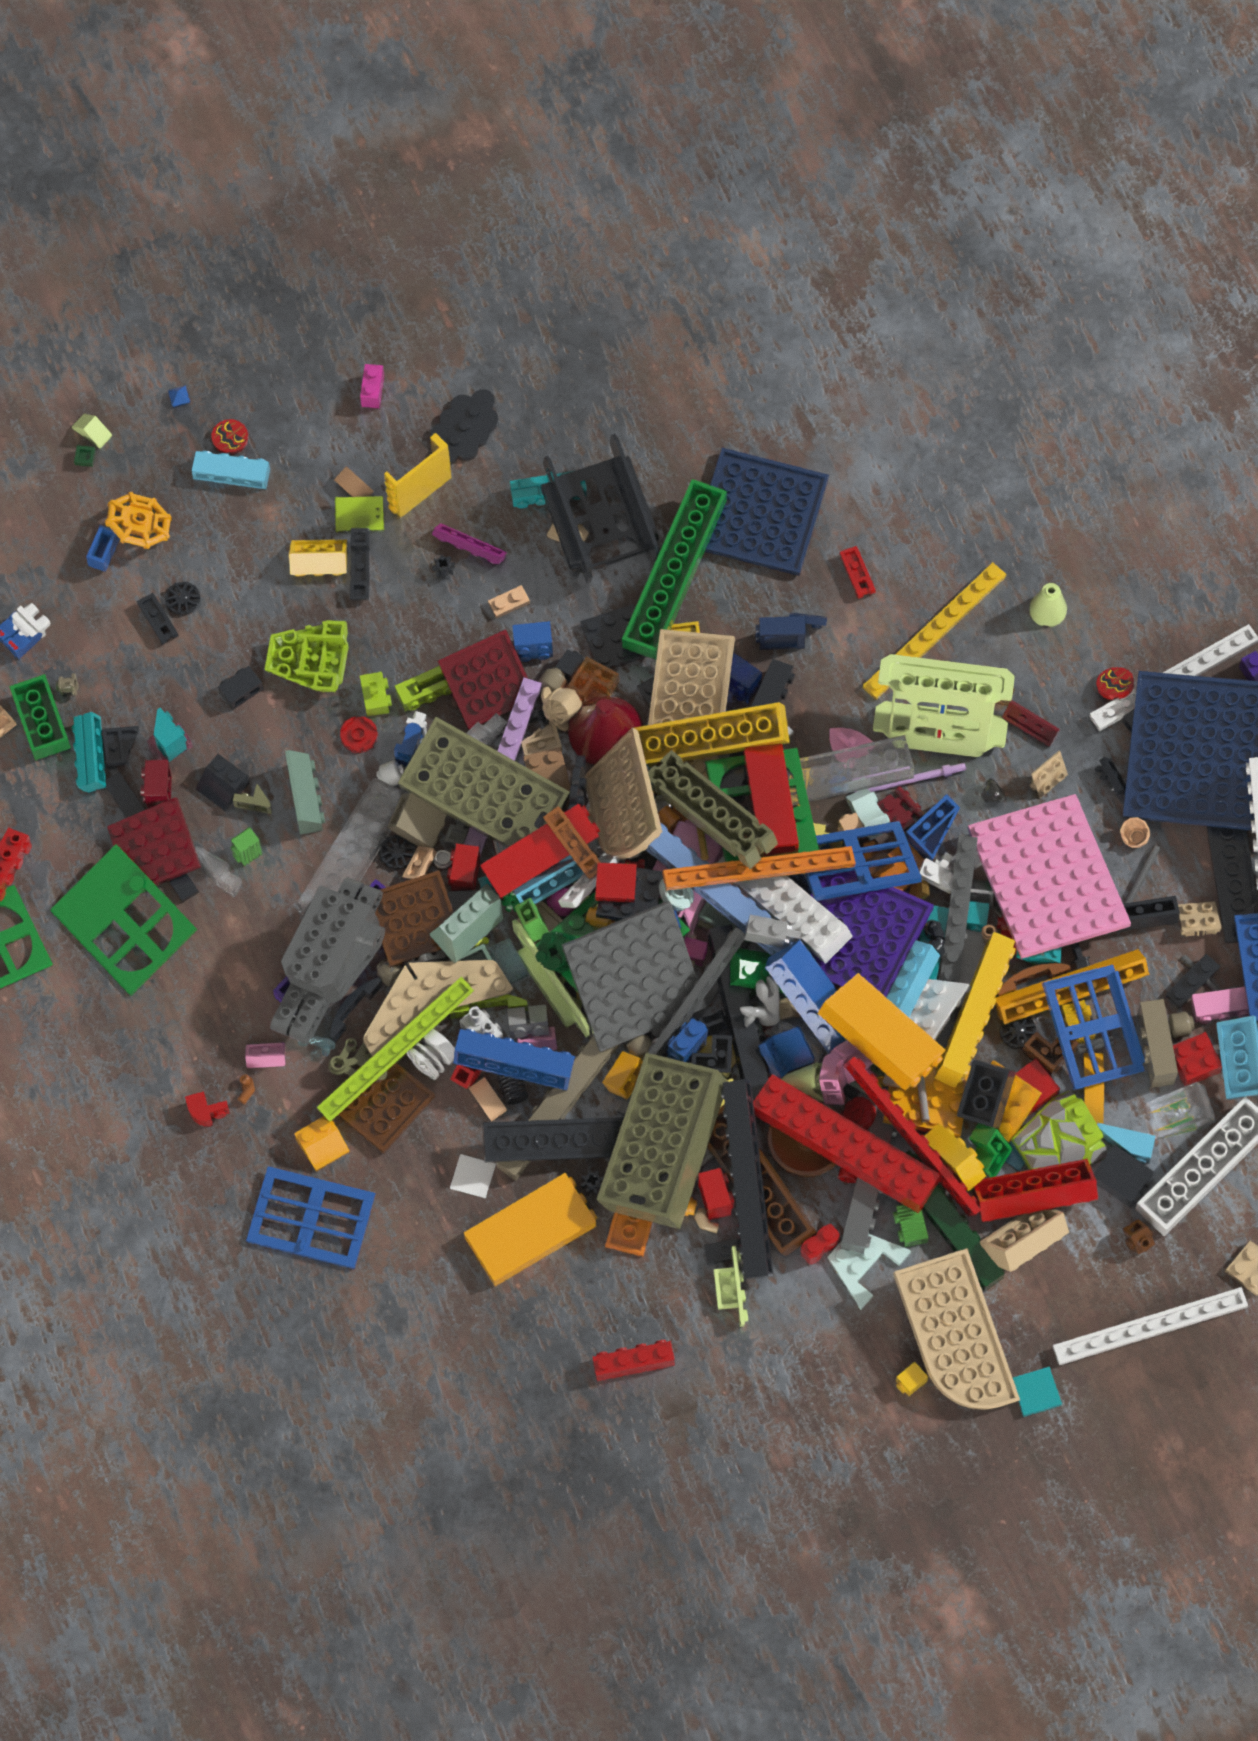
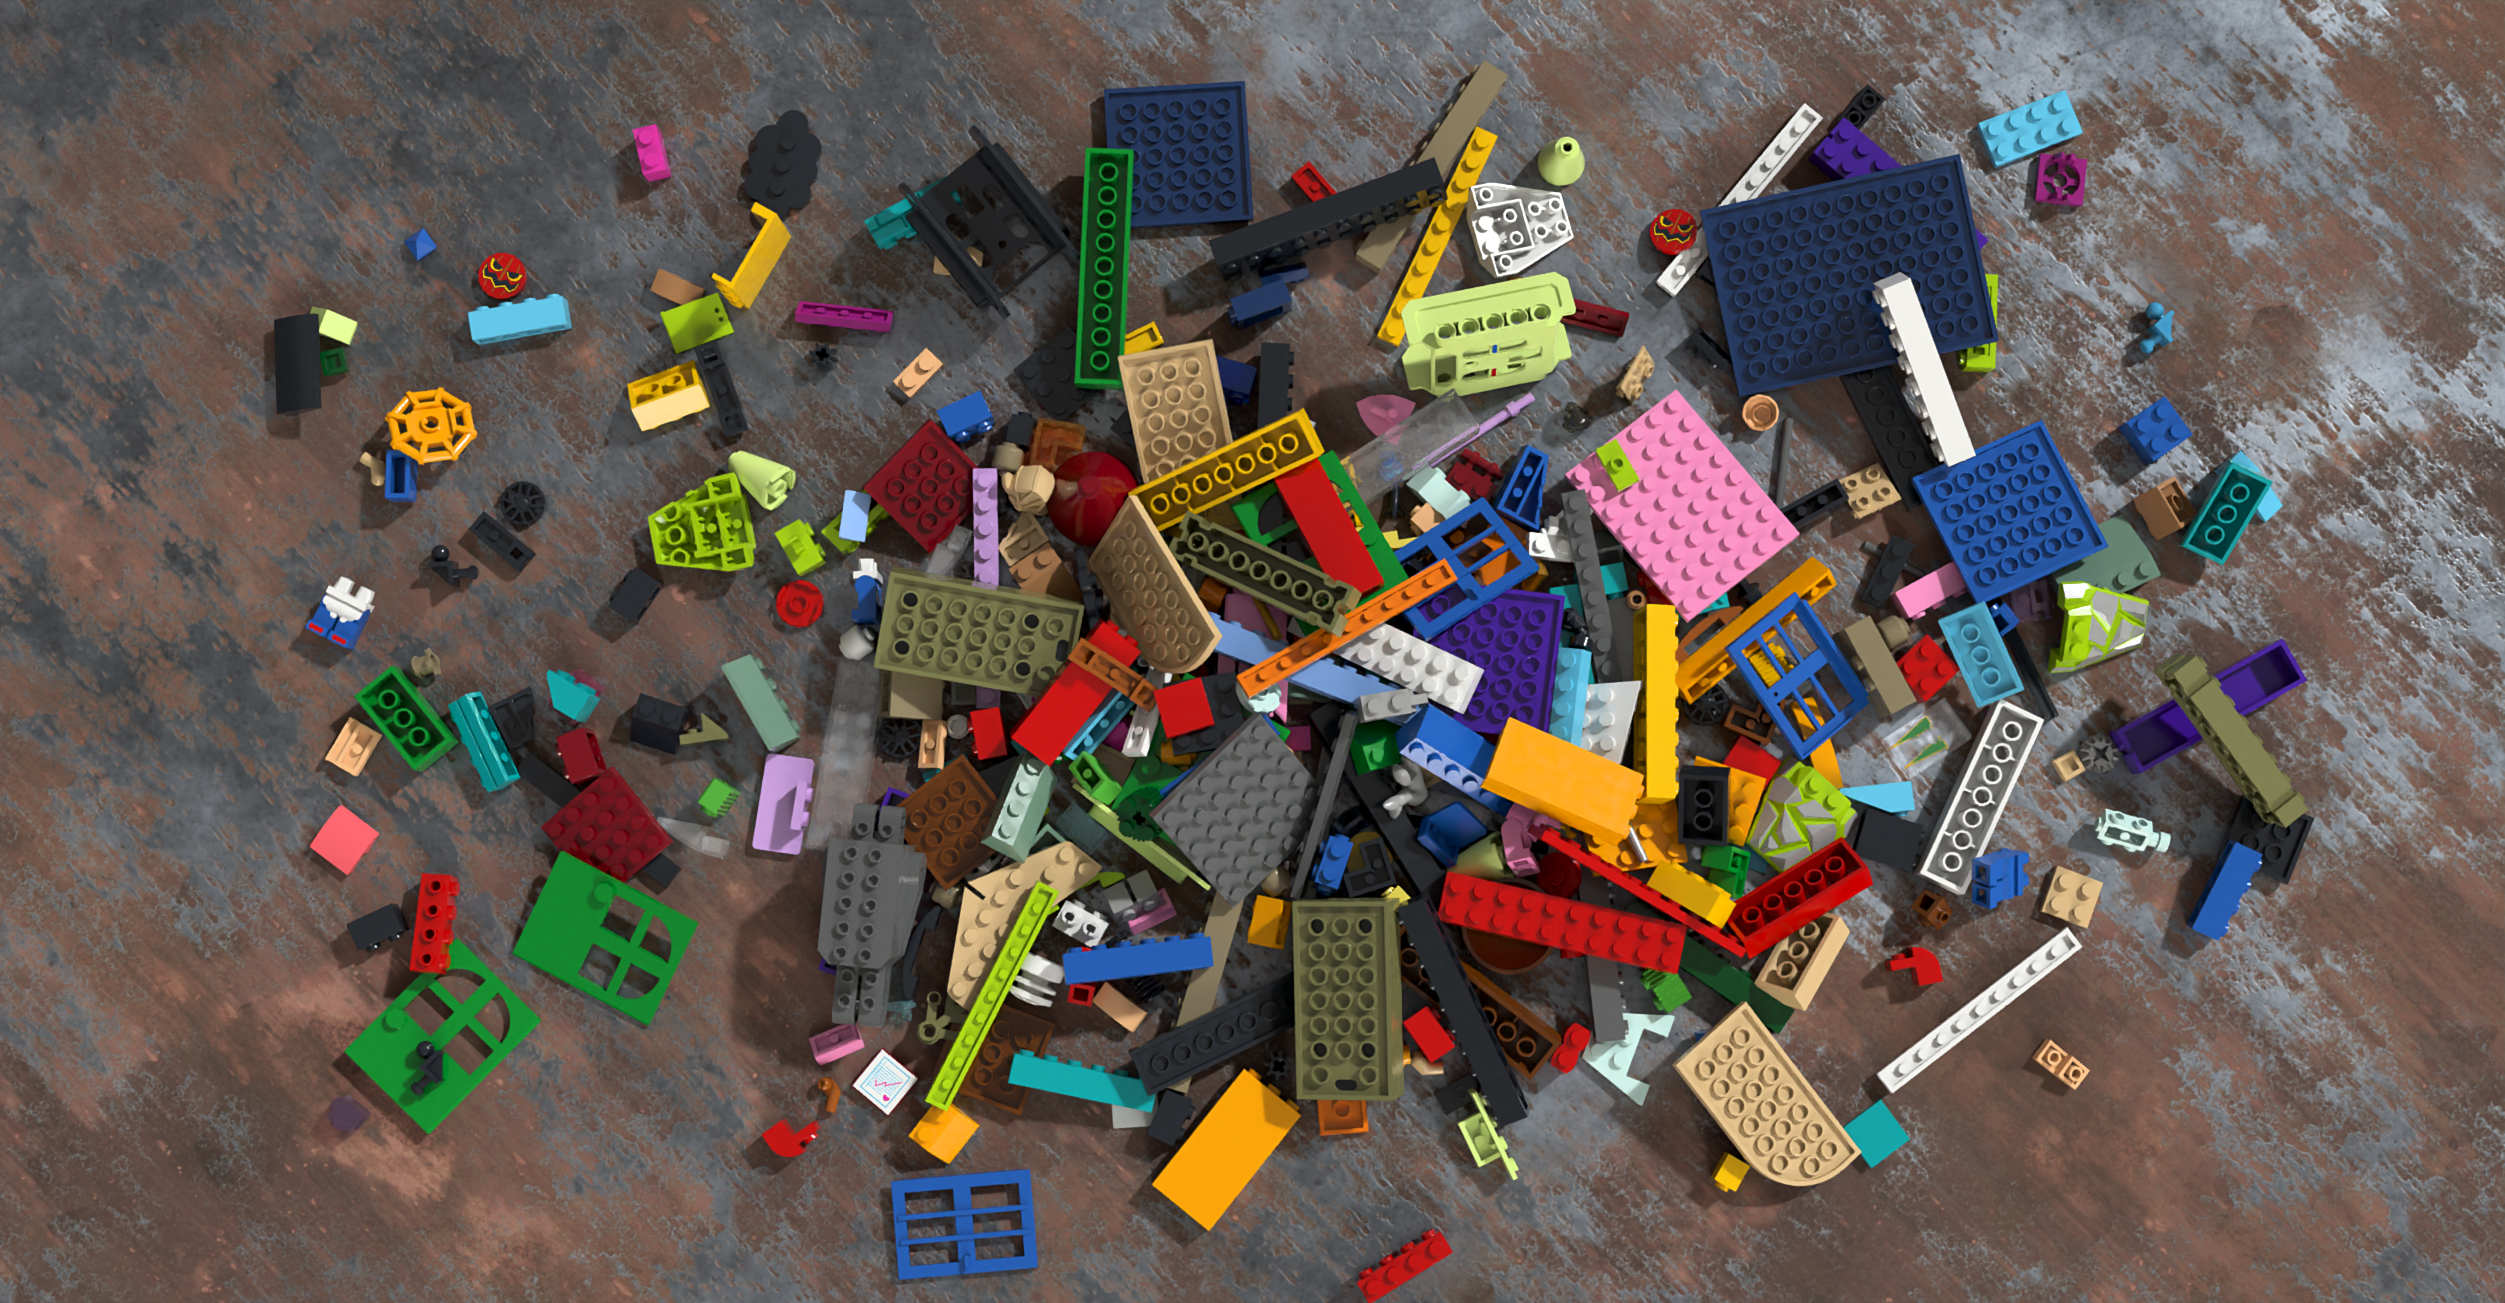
camera: 25 degrees left, 15 degrees up
none -> black slope [274,313,322,416]
none -> tan arm [360,452,386,486]
none -> black piece [428,545,479,588]
none -> yellowish green cone [728,451,796,510]
none -> lavender bracket [752,754,815,855]
none -> light blue slope [839,490,871,542]
none -> white tile [851,1048,920,1117]
none -> teal brick [1007,1049,1156,1113]
none -> black brick [1147,1088,1196,1146]
none -> black brick [1209,157,1448,282]
none -> dark tan brick [1354,60,1508,274]
none -> black bar [1382,486,1405,520]
none -> white wedge [1467,183,1574,278]
none -> lime plate [1595,439,1640,492]
none -> red brick [1885,947,1943,986]
none -> blue hips [1972,848,2029,909]
none -> light nougat slope [2032,1038,2090,1090]

